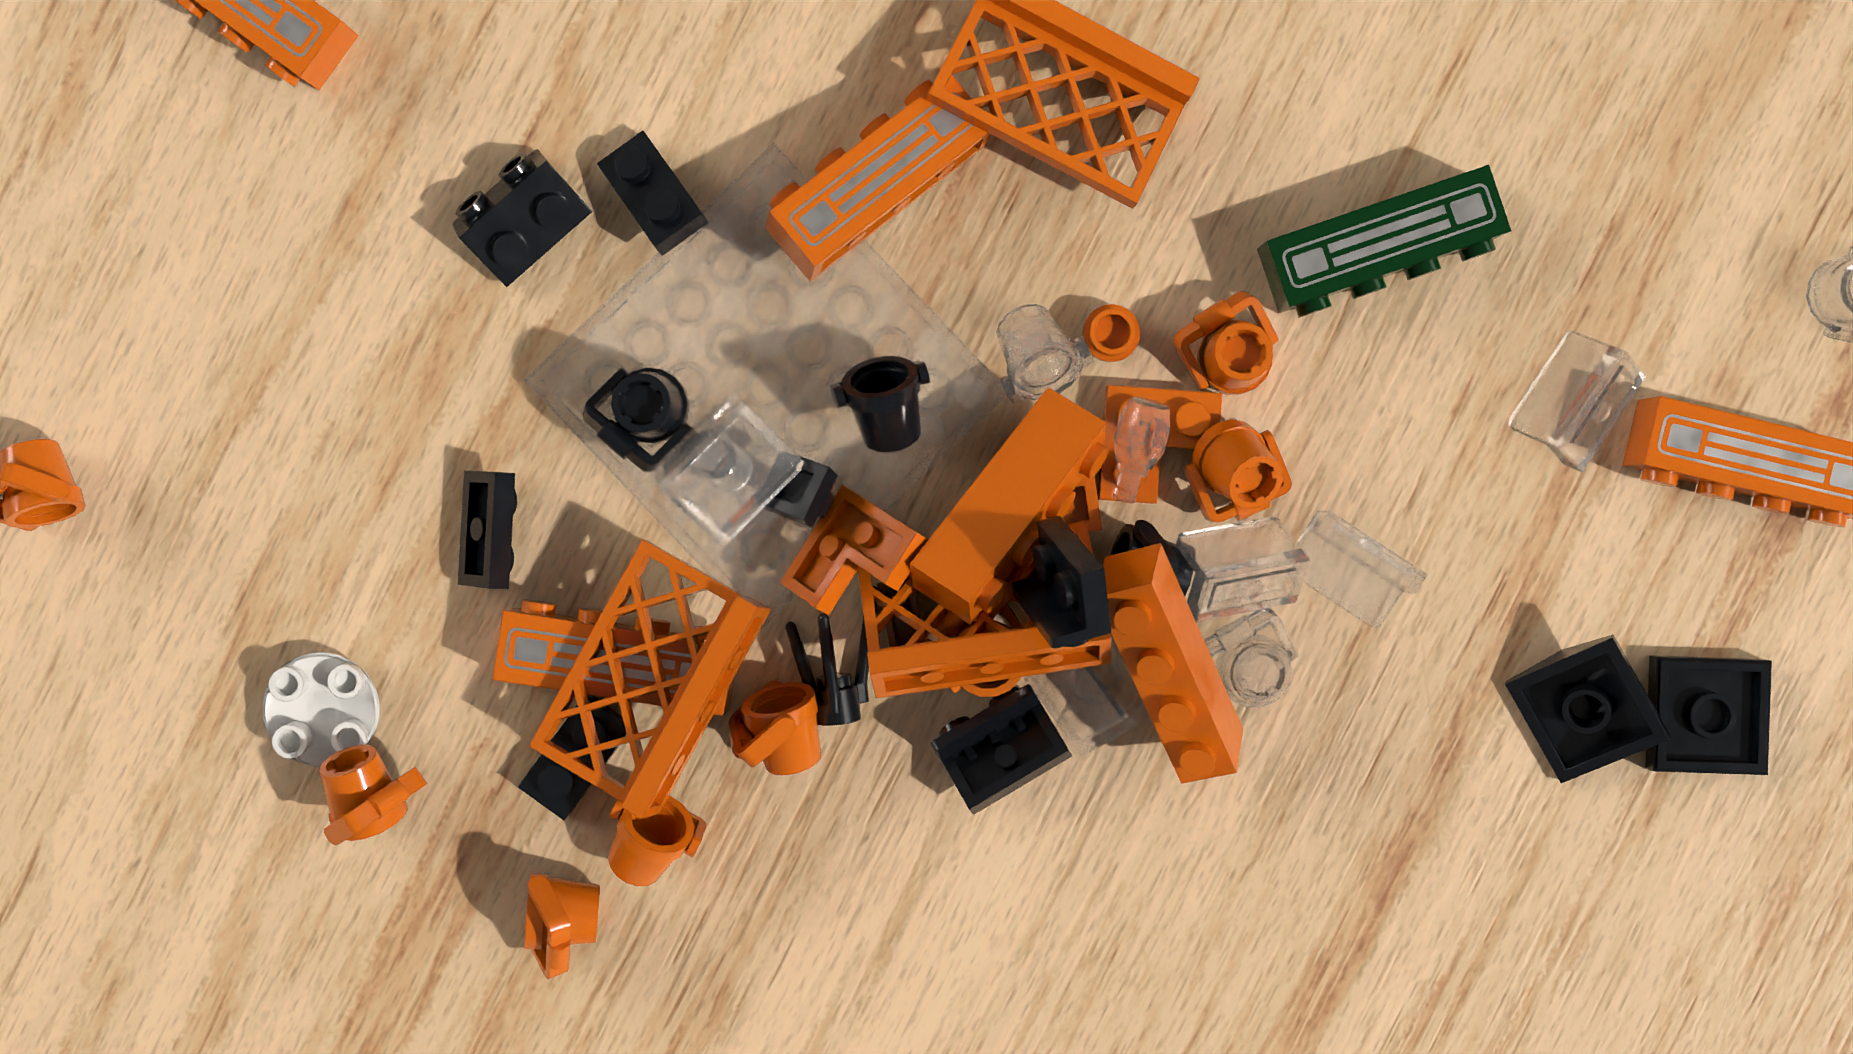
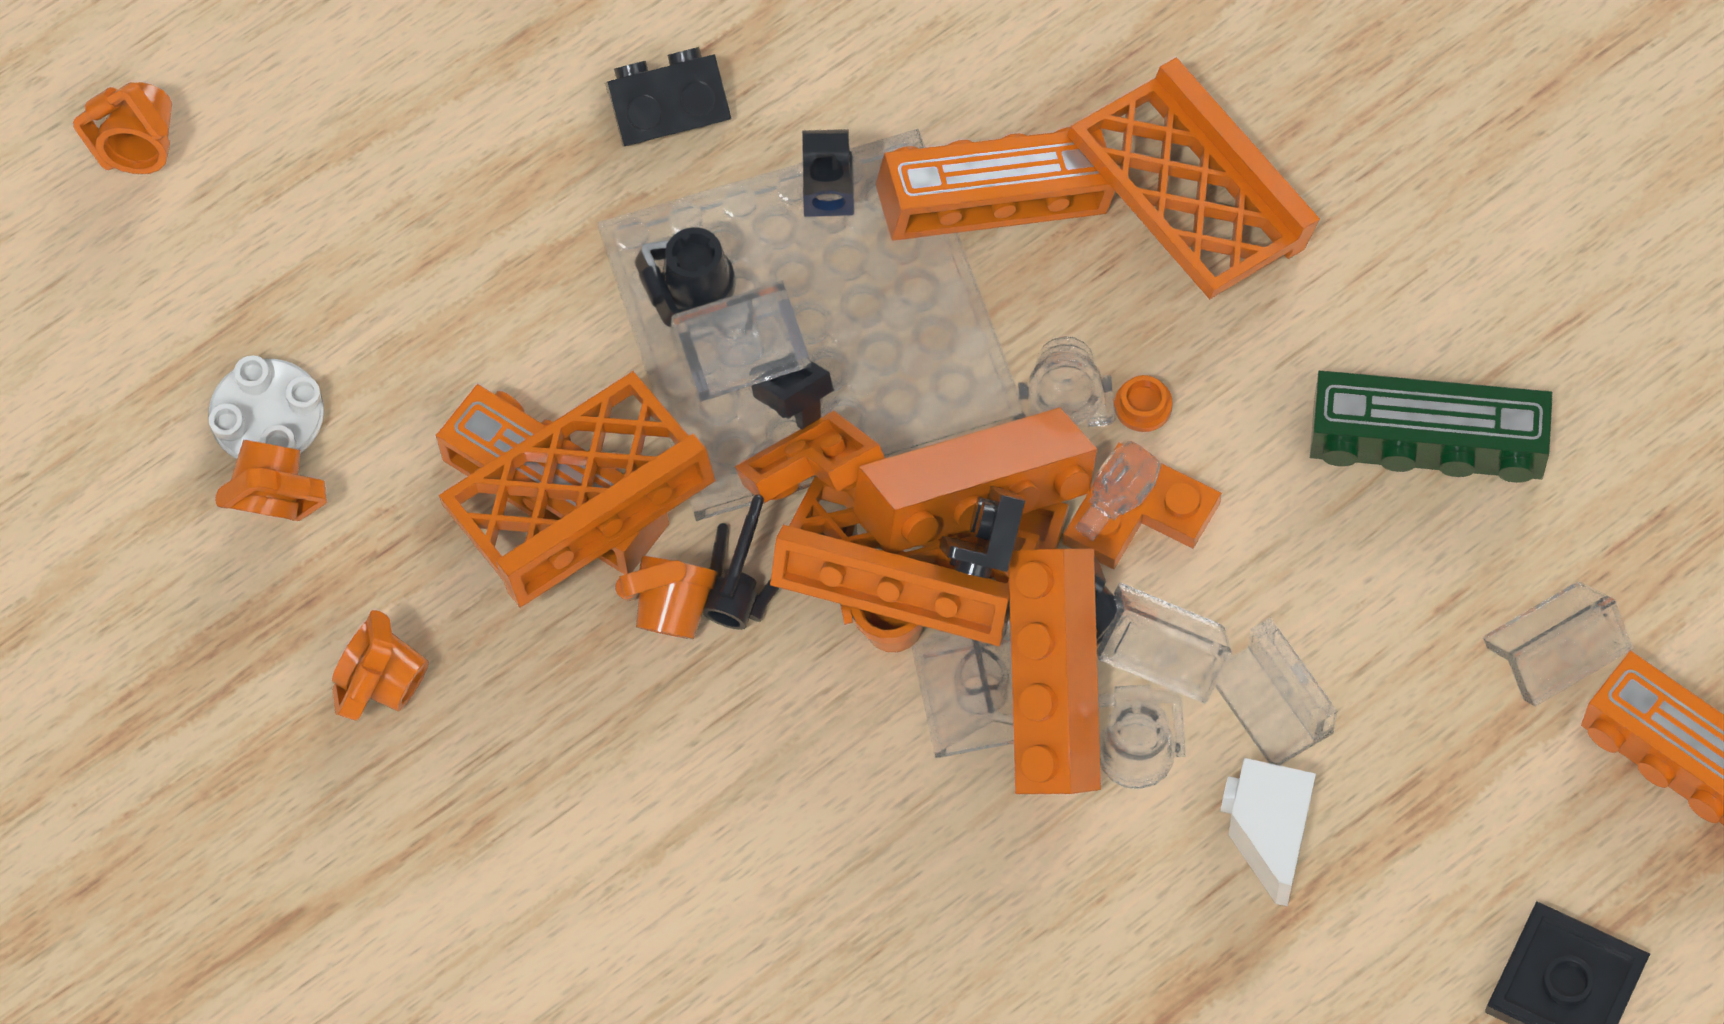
camera: 35 degrees right, 25 degrees down
black plate [458,470,517,589] -> none
black plate [518,695,627,821] -> none
black plate [597,131,709,256] -> none
orange piece [608,783,707,886] -> none
black piece [829,356,930,453] -> none
black bracket [930,684,1072,815] -> none
orange piece [1173,291,1279,395] -> none
orange piece [1184,419,1292,523] -> none
black slope [1505,634,1671,783] -> none
none -> black leg [802,129,854,217]
none -> white slope [1220,758,1316,906]

